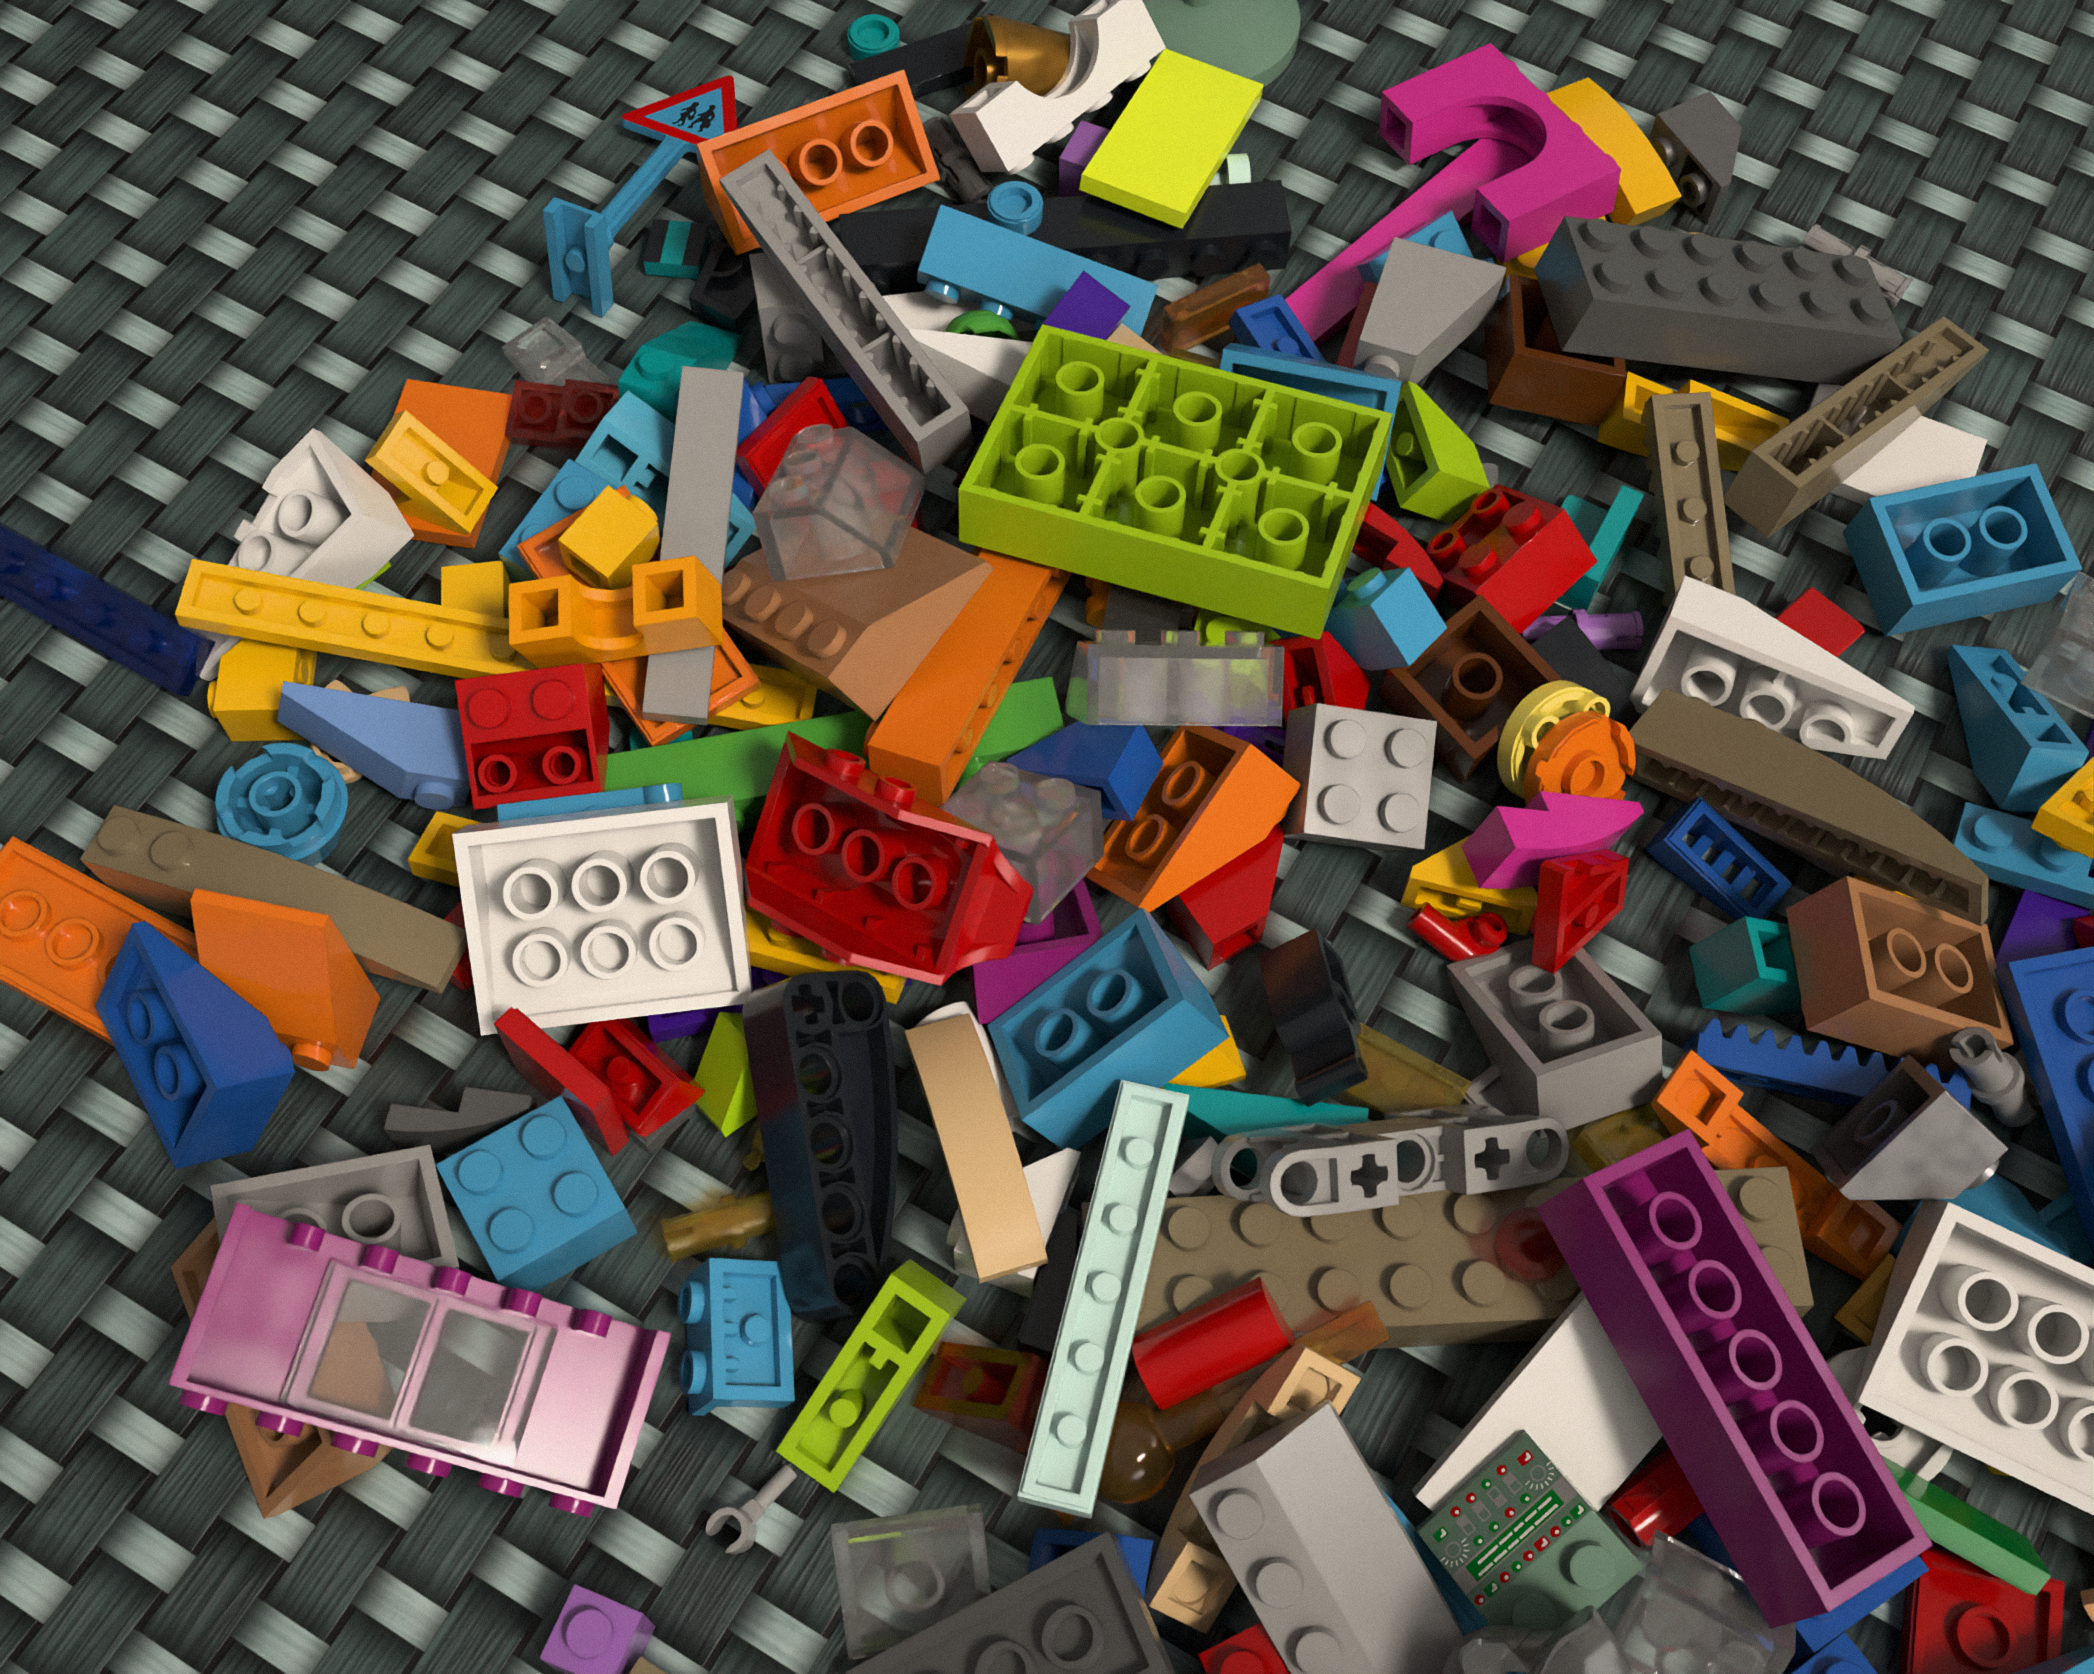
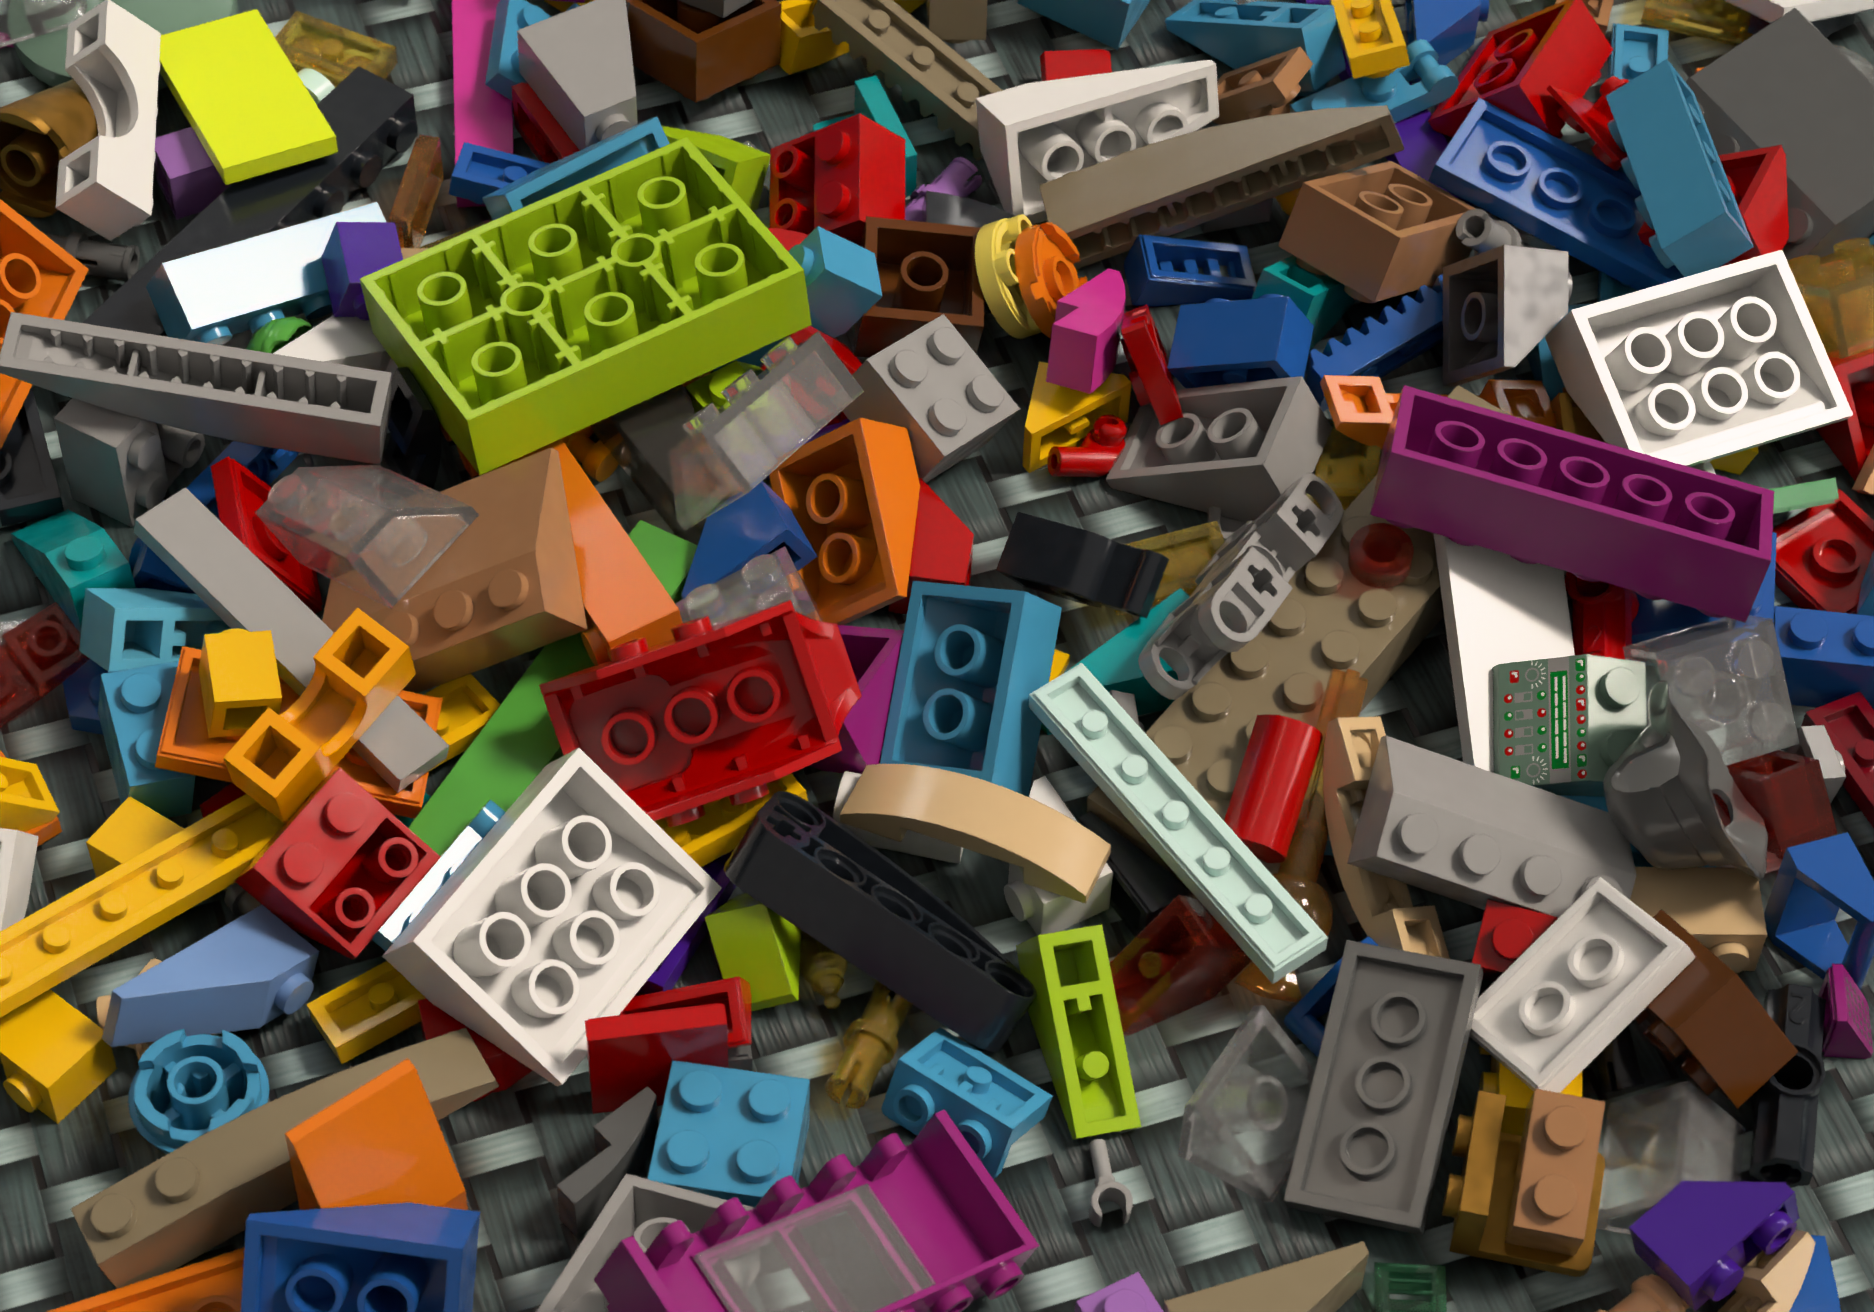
camera: 50 degrees left, 10 degrees down
dark azure tile [987,181,1043,236] -> none
none -> clear yellow plate [275,11,398,87]
none -> blue brick [1167,294,1314,389]
none -> medium nougat slope [1212,46,1313,125]

